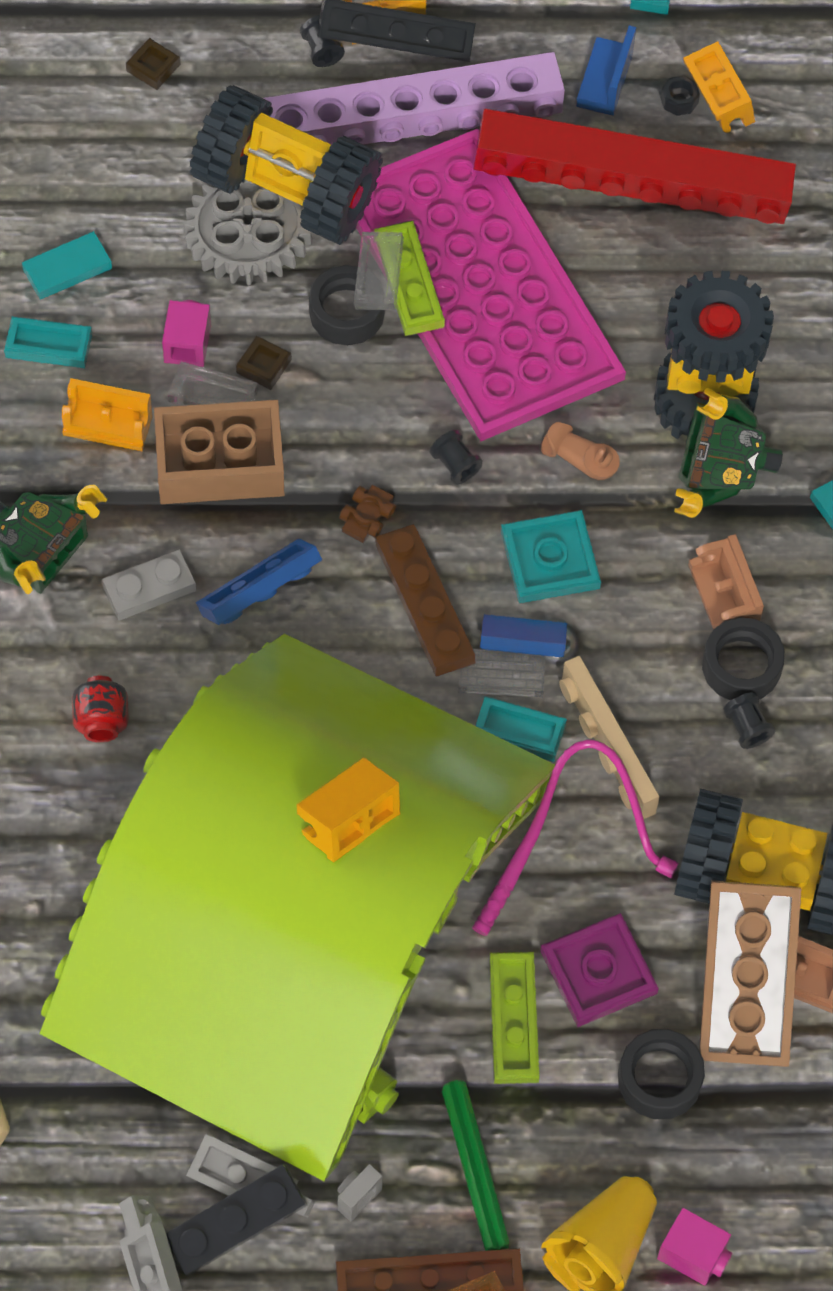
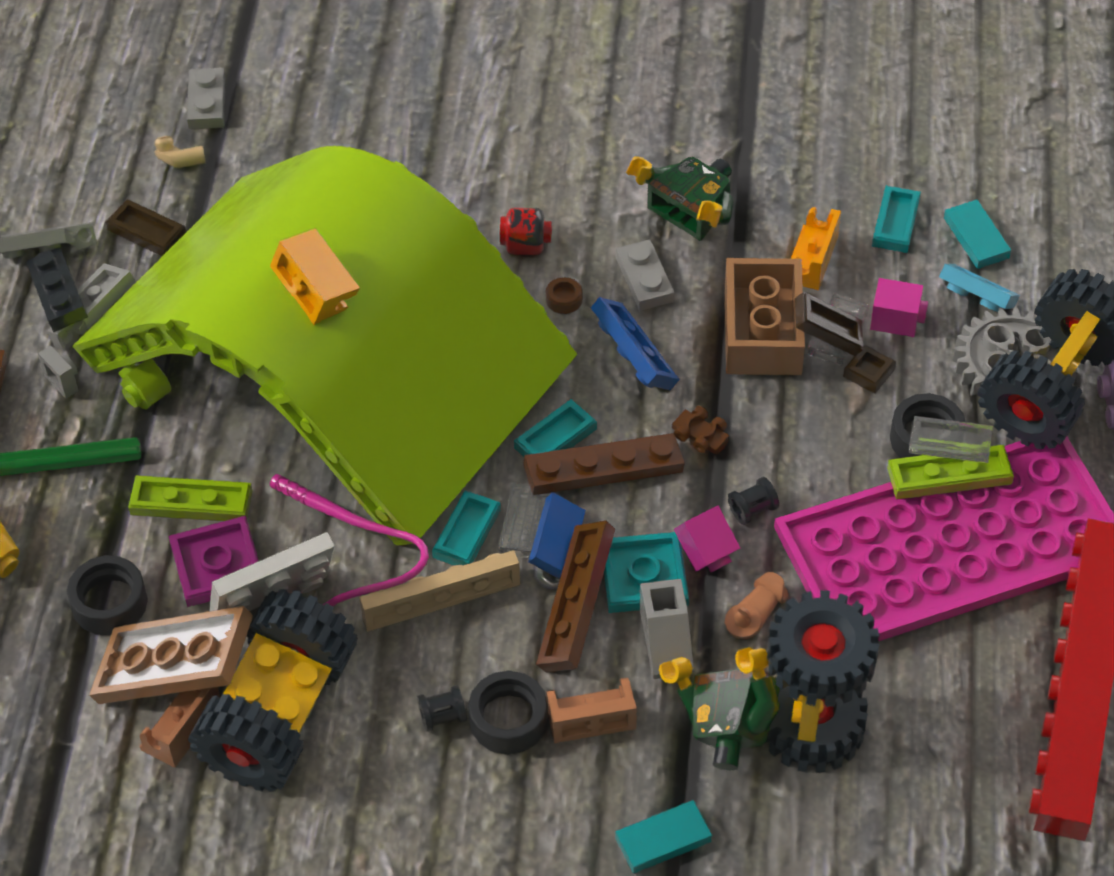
camera: 100 degrees right, 10 degrees down
none -> dark brown tile [106,199,186,256]
none -> white plate [209,532,335,611]
none -> teal tile [514,399,597,457]
none -> reddish brown plate [536,520,615,673]
none -> reddish brown tile [546,277,583,314]
none -> light grey slope [640,579,694,679]
none -> dark pink brick [673,505,740,572]
none -> dark brown tile [795,292,864,356]
none -> medium azure plate [939,264,1020,312]

